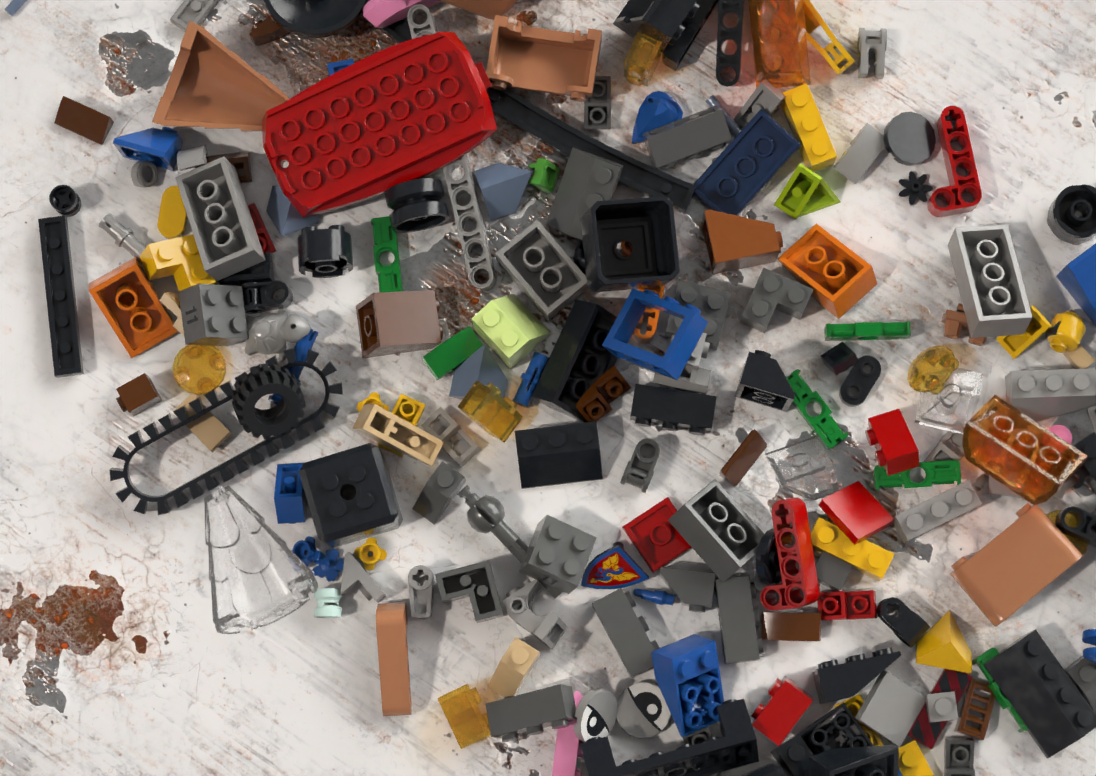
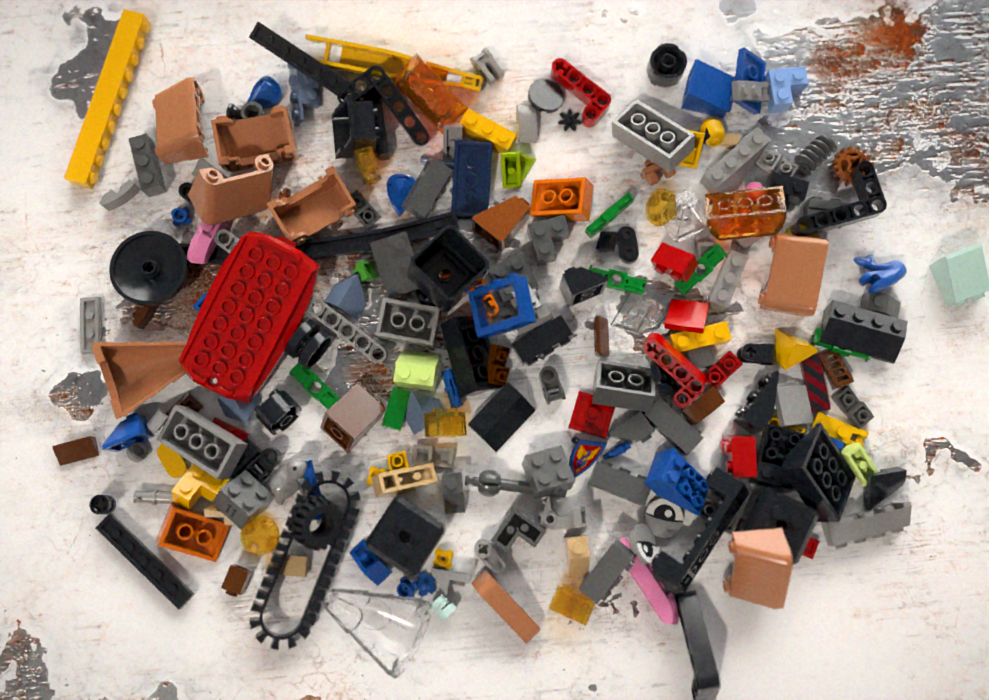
camera: 45 degrees left, 0 degrees up
light grey plate [925,691,958,723] -> none

